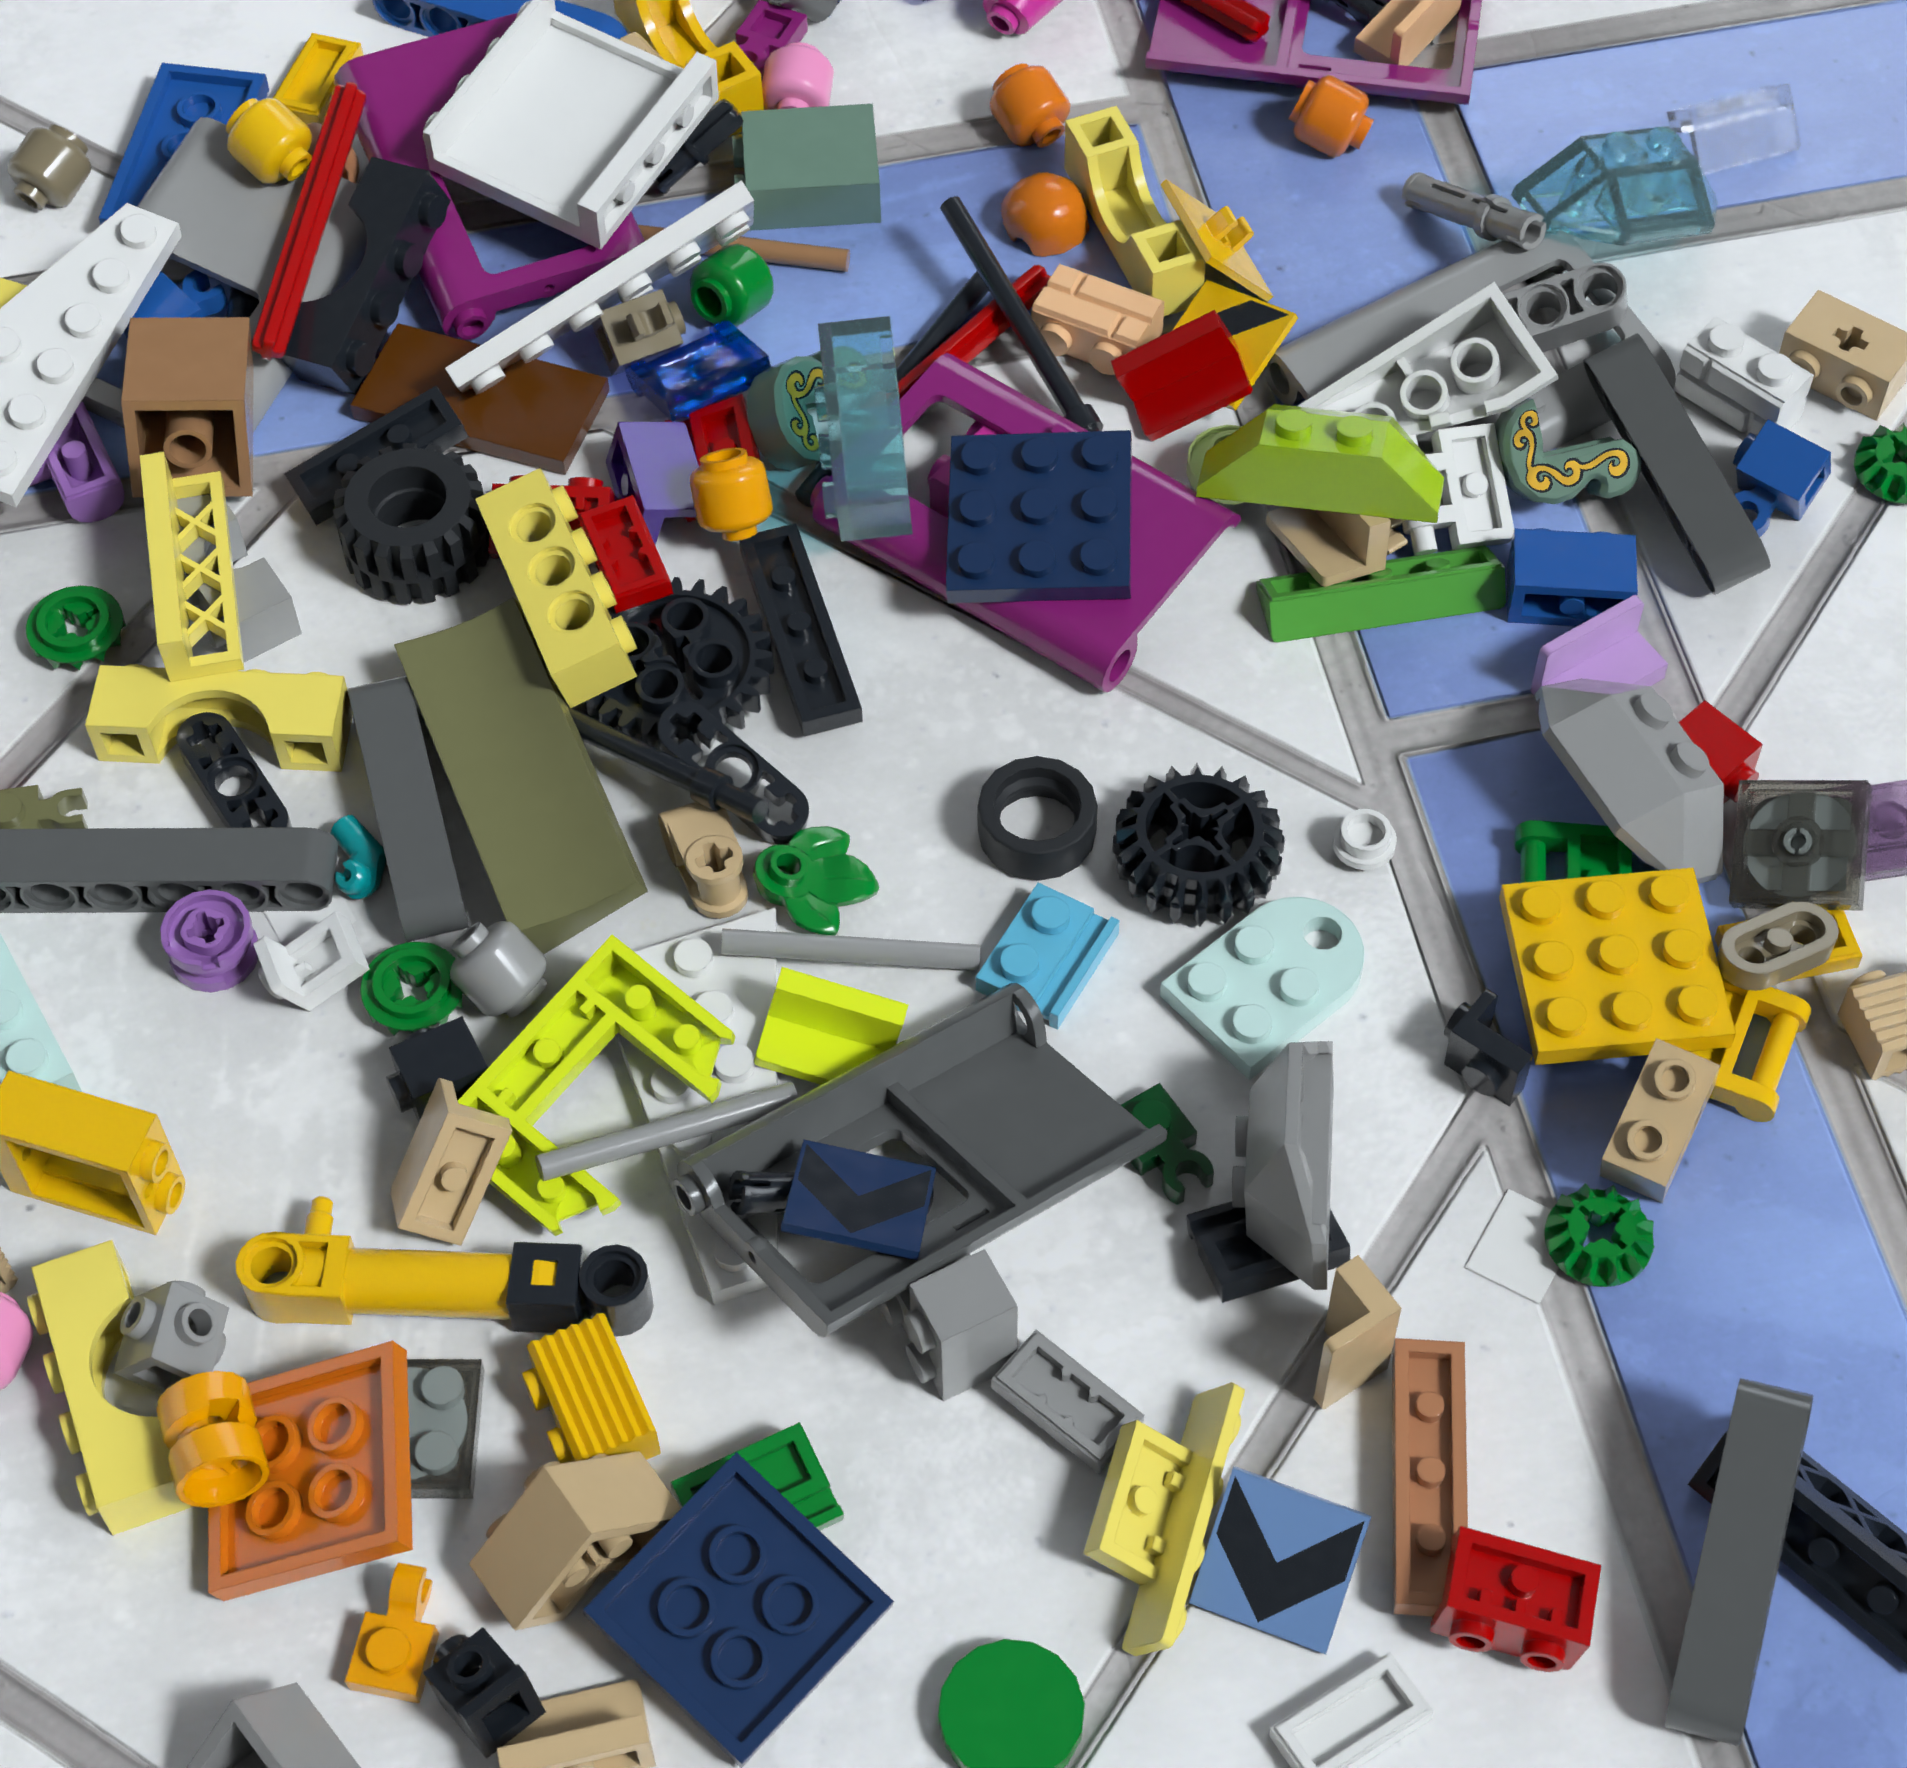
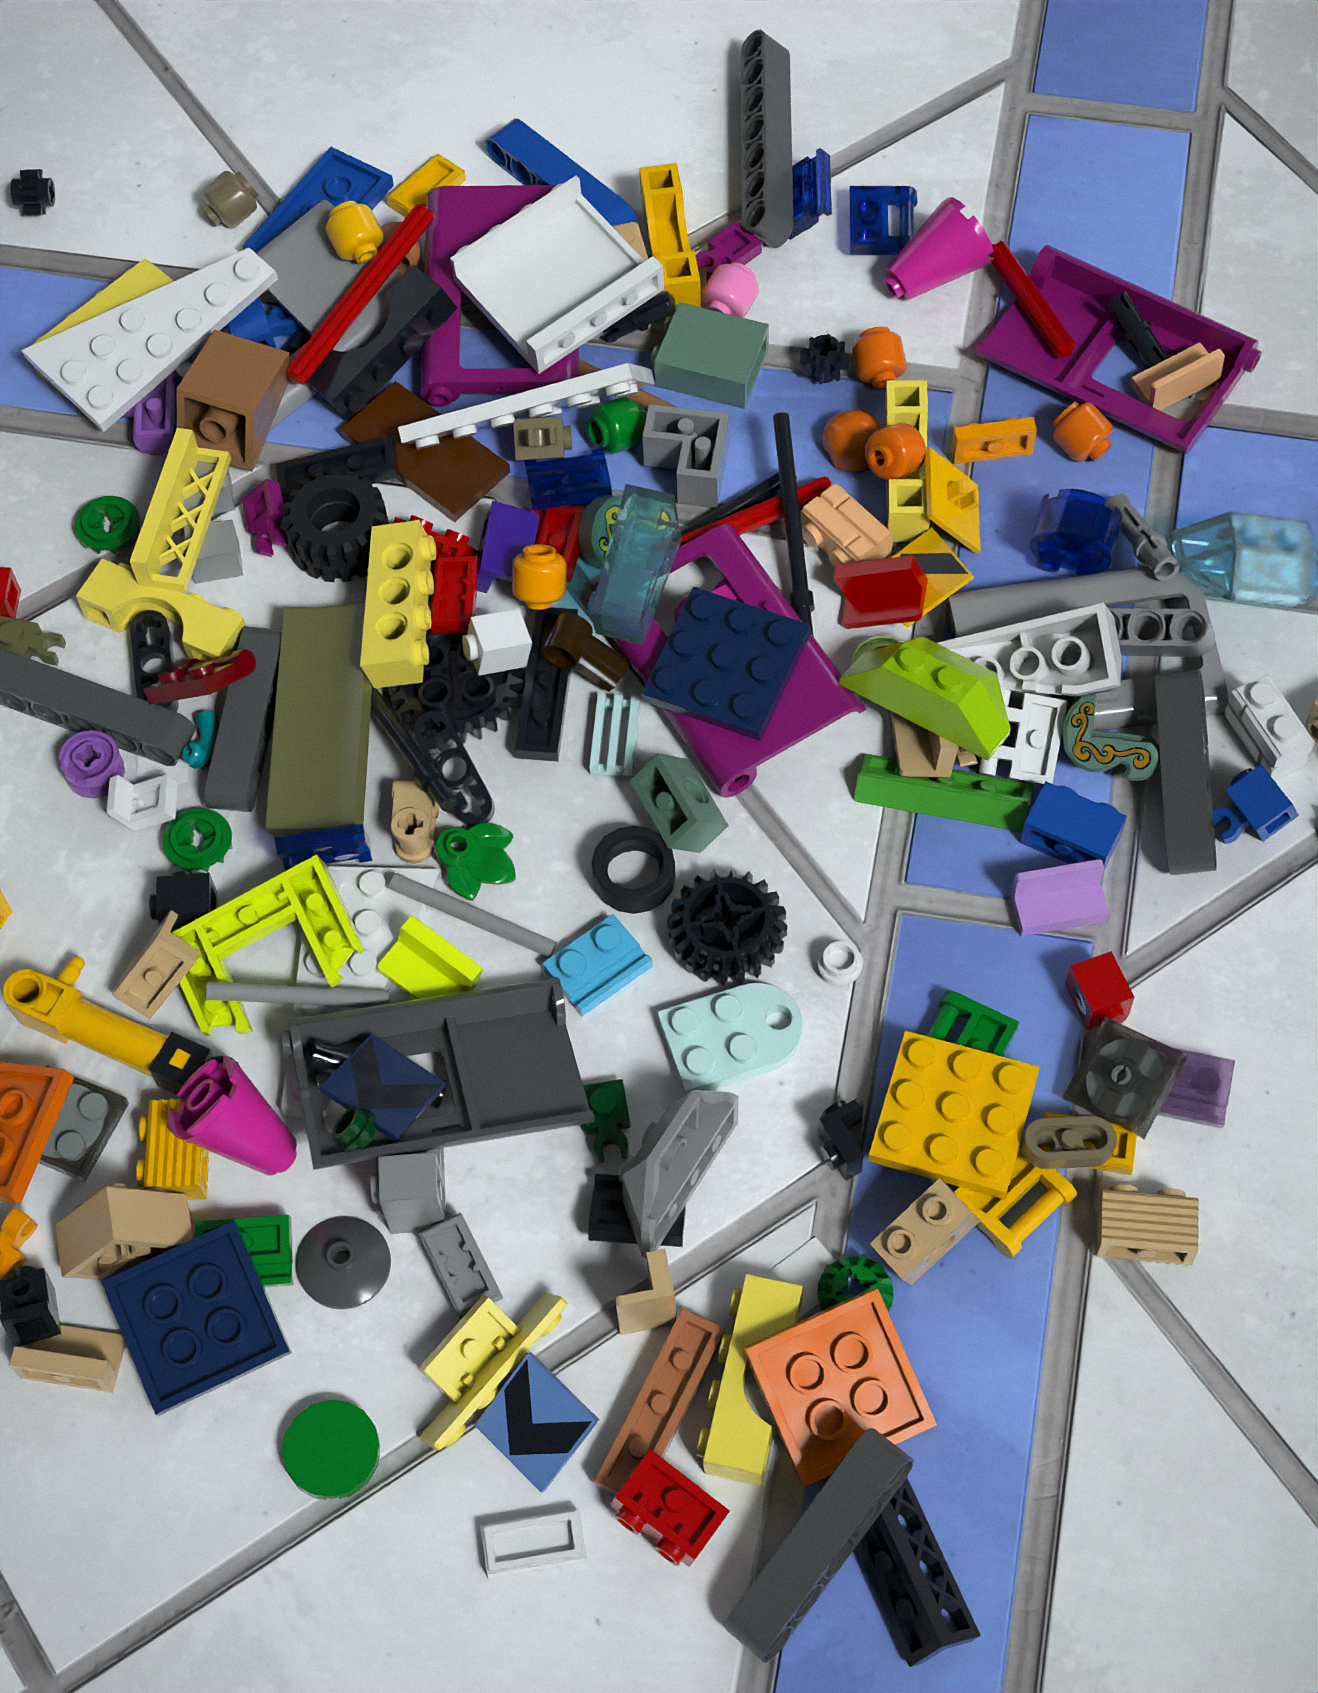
camera: 25 degrees right, 5 degrees up
light grey head [450,921,547,1018] -> none
light grey wedge [1535,678,1724,884] -> none
none -> dark red plate [144,649,256,705]
none -> dark pink cone [167,1056,297,1176]
none -> magenta plate [242,479,288,557]
none -> clear blue plate [274,824,373,871]
none -> dark grey dish [297,1218,391,1309]
none -> dark green plate [332,1106,376,1153]
none -> white brick [462,609,532,676]
none -> dark brown piece [542,613,629,692]
none -> light aqua tile [589,693,640,776]
none -> sand green brick [630,753,729,853]
none -> light grey brick [642,404,729,507]
none -> light yellow arch [696,1274,803,1486]
none -> orange plate [742,1288,937,1487]
none -> black gear [800,334,849,384]
none -> orange head [865,423,926,481]
none -> light orange plate [951,417,1037,465]
none -> clear blue brick [1029,489,1122,576]

